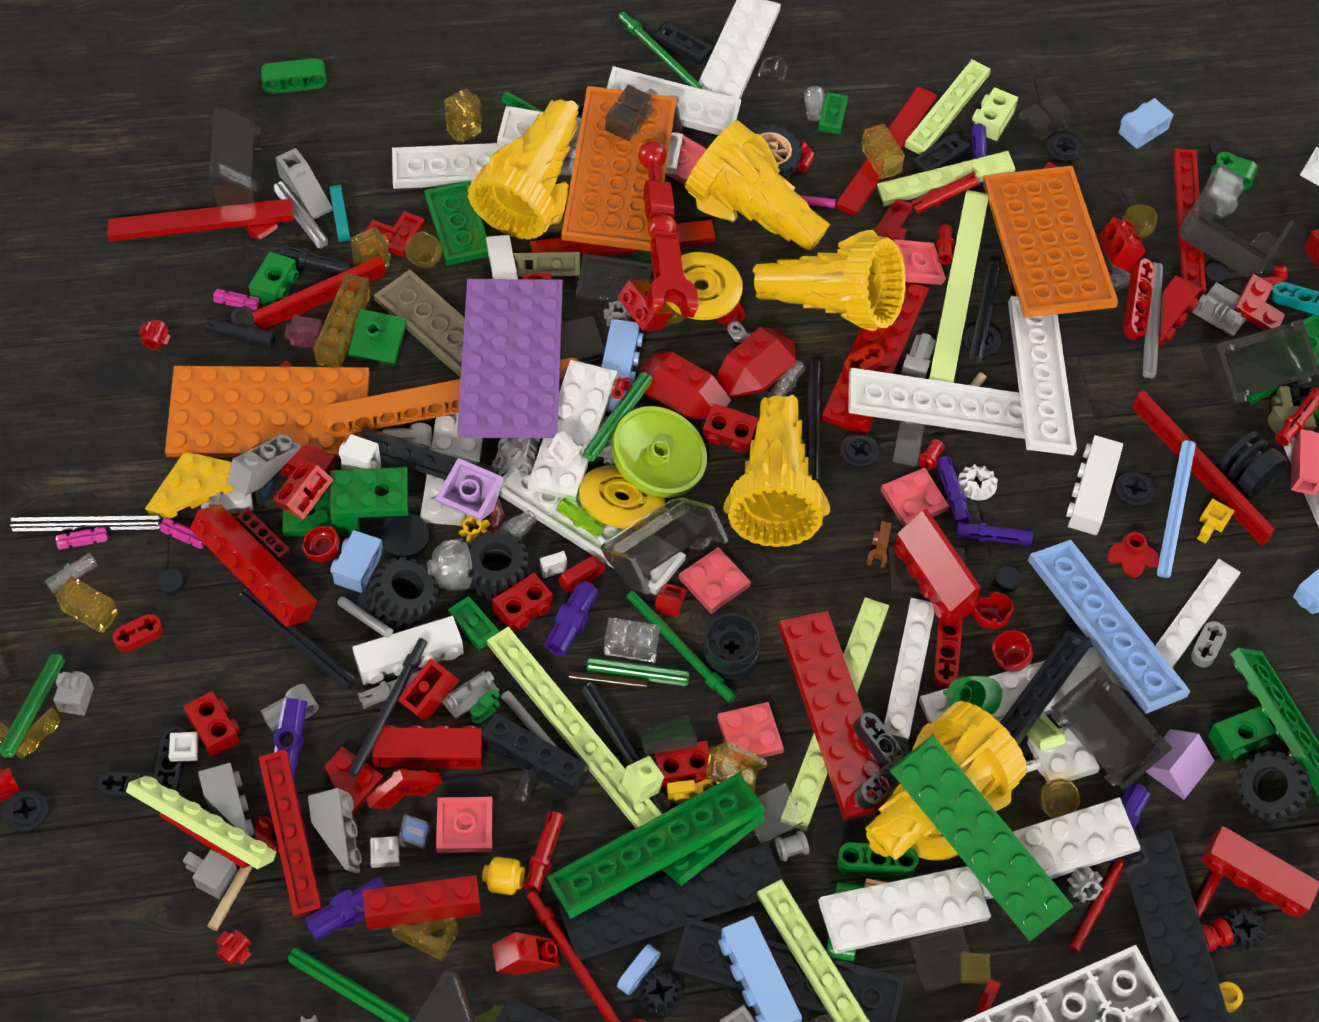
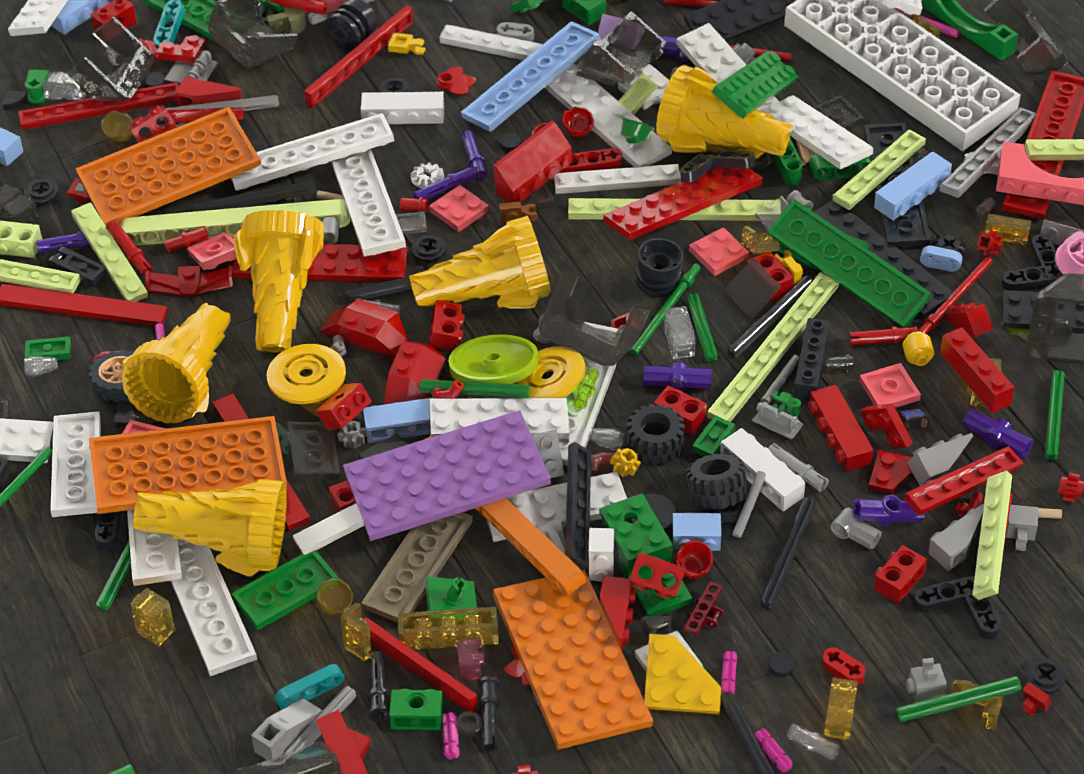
camera: 105 degrees left, 10 degrees down
white tile [169,732,199,762] -> none
red brick [190,505,318,627] -> none
light grey slope [227,434,301,496] -> none
black bar [348,638,428,778] -> none
red plate [362,211,425,258] -> none
white tile [370,836,399,868] -> none
red brick [398,658,459,722] -> none
clear cylinder [427,538,472,591] -> none
lavender slope [435,458,504,521] -> none
olive plate [514,252,580,277] -> none
white tile [540,551,567,578] -> none
white tile [548,431,582,468] -> none
red beam [559,555,606,593] -> none
dark brown bar [569,670,648,690] -> none
clear smoke piece [605,85,653,141] -> none
yellowish green brick [622,756,664,804] -> none
red piece [638,141,698,318] -> none
coral plate [679,547,751,614] -> none
red beam [843,344,885,378] -> none
clear yellow brick [861,123,905,180] -> none
clear yellow tile [960,952,991,984] -> none
red tile [976,979,1001,1014] -> none
black plate [1000,631,1092,745] -> none
light blue axle [1157,440,1196,578] -> none

